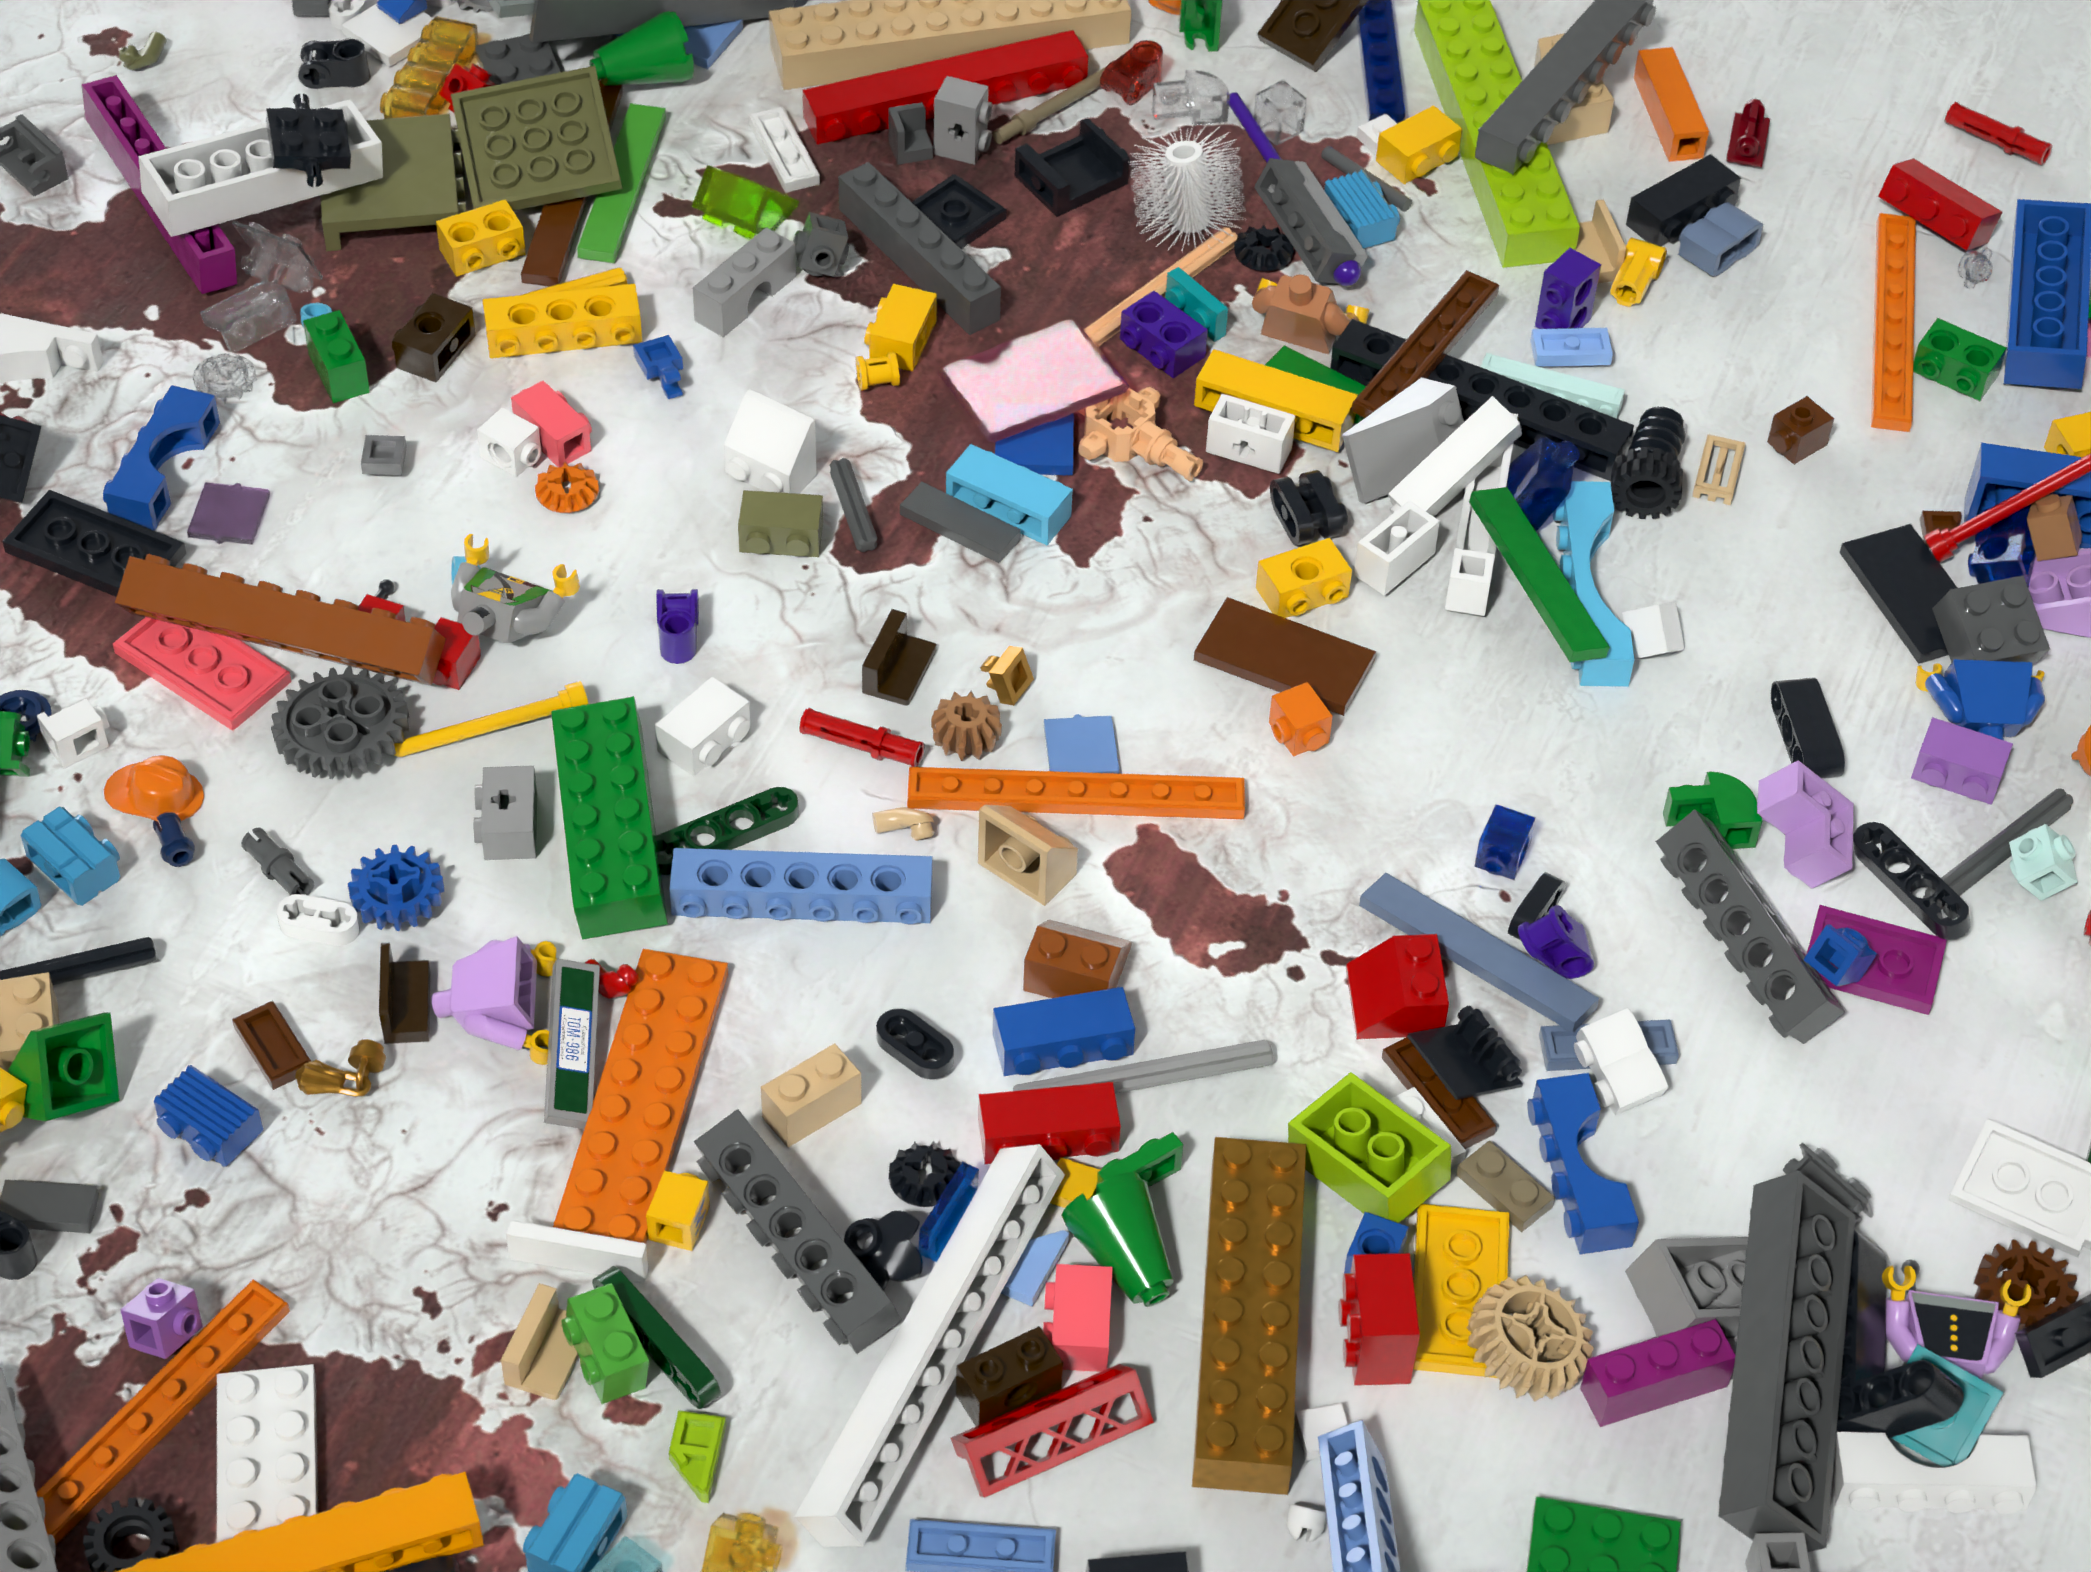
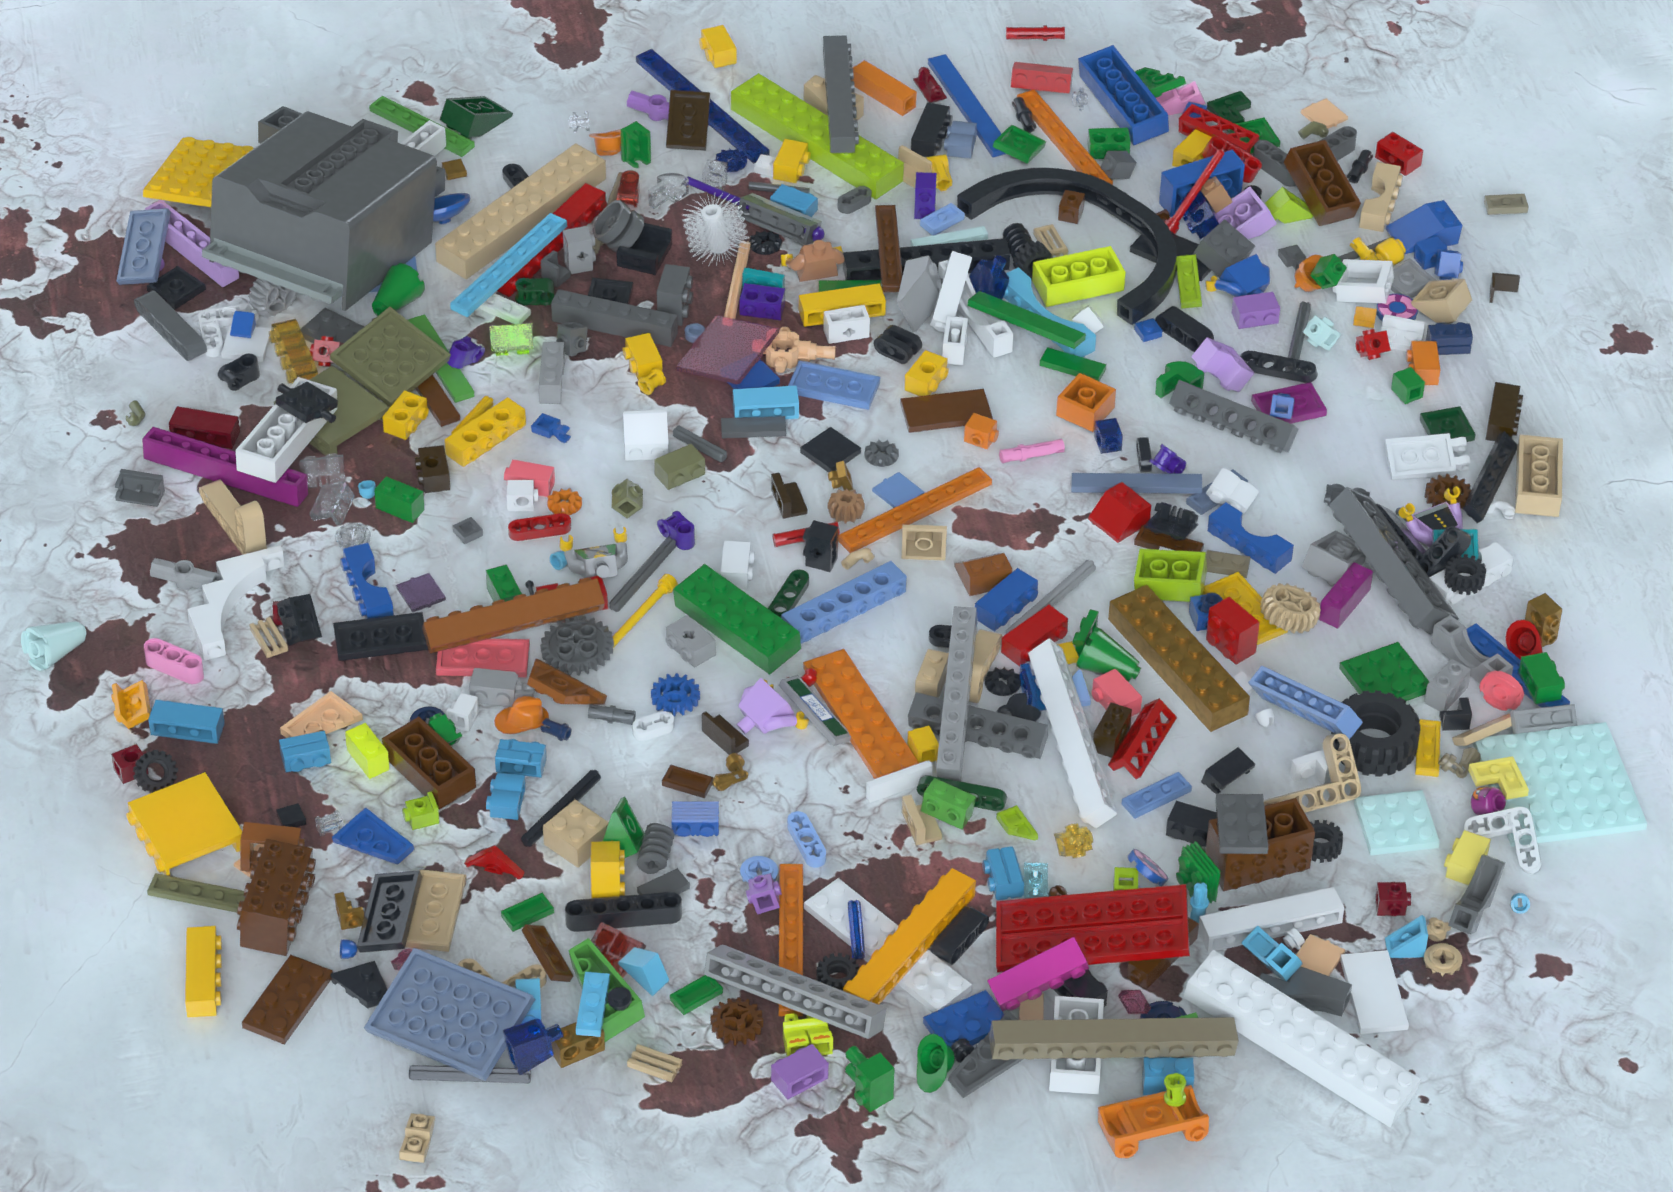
camera: 35 degrees left, 5 degrees down
none -> dark red brick [168,406,240,449]
none -> tan beam [199,479,267,555]
none -> dark purple piece [447,336,485,369]
none -> medium azure plate [450,213,567,317]
none -> light grey hinge [469,668,535,707]
none -> green brick [486,564,522,602]
none -> red beam [508,513,571,541]
none -> dark green piece [515,278,555,306]
none -> dark orange wing [527,659,607,704]
none -> dark grey wheel [593,200,644,253]
none -> dark grey axle [609,537,676,612]
none -> olive brick [612,479,643,519]
none -> dark grey piece [637,823,675,874]
none -> dark grey brick [657,264,694,326]
none -> sand blue tile [685,323,706,343]
none -> clear blue gear [715,148,747,172]
none -> light blue gear [740,856,778,882]
none -> light blue beam [787,811,826,868]
none -> medium blue tile [788,360,880,410]
none -> black tile [800,427,861,473]
none -> black brick [803,520,838,572]
none -> dark grey beam [837,186,872,214]
none -> clear blue axle [848,900,865,960]
none -> dark grey gear [864,440,899,467]
none -> blue tile [928,54,1006,158]
none -> light grey brick [936,606,978,781]
none -> black arch [957,168,1177,325]
none -> tan beam [969,629,1002,703]
none -> green tile [993,125,1046,164]
none -> bright pink pin [999,439,1065,463]
none -> black pin [1012,97,1036,133]
none -> neon yellow brick [1032,246,1126,307]
none -> green tile [1040,347,1107,382]
none -> orange brick [1056,373,1116,432]
none -> dark grey brick [1100,151,1137,179]
none -> blue plate [1134,318,1163,342]
none -> lime tile [1176,254,1202,309]
none -> dark blue plate [1200,593,1223,613]
none -> black tyre [1444,554,1486,595]

